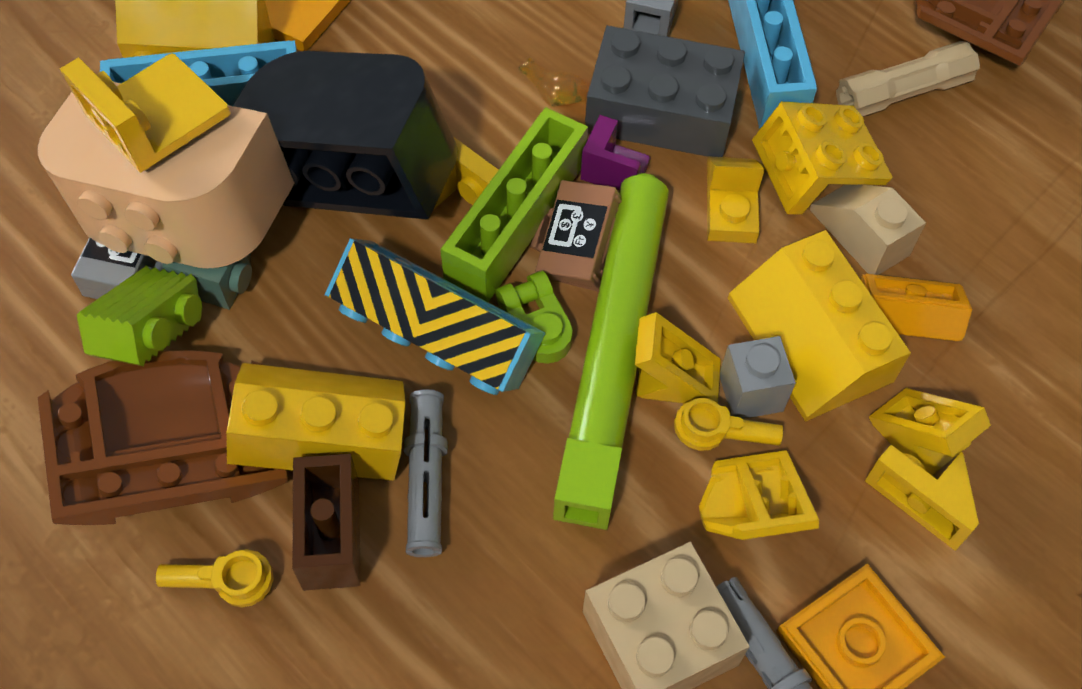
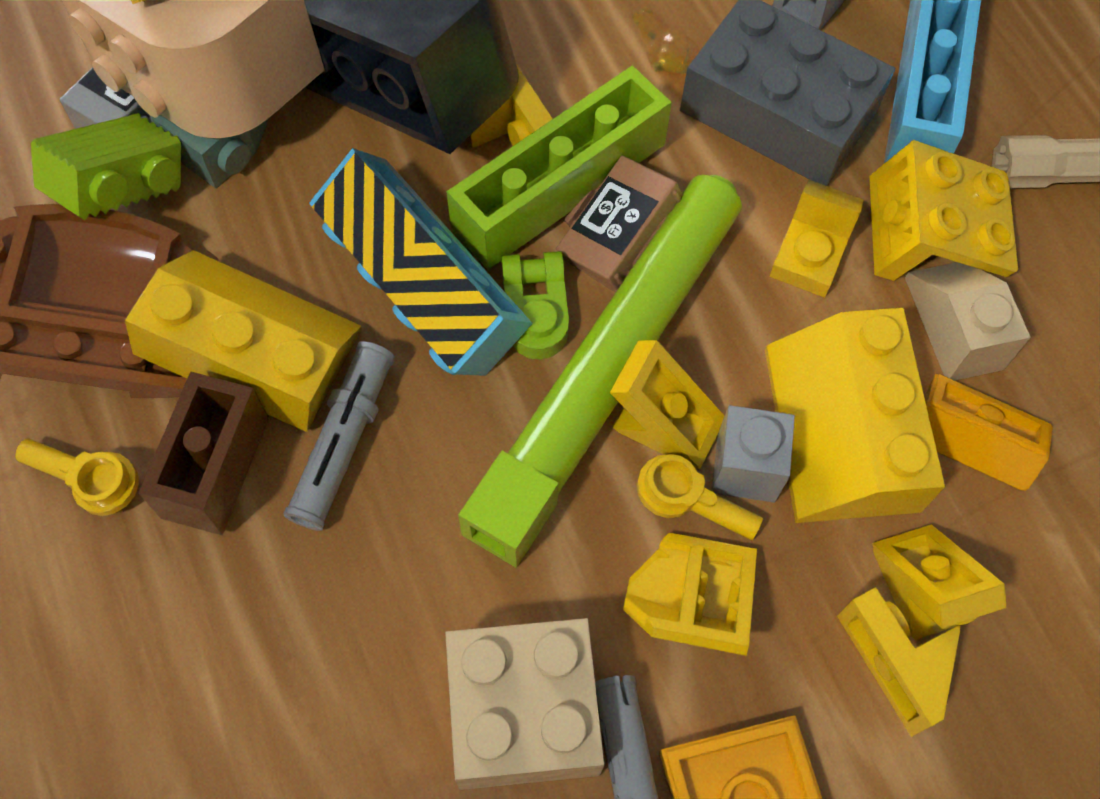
camera: 20 degrees right, 5 degrees up
magenta panel [580,115,650,192] -> none

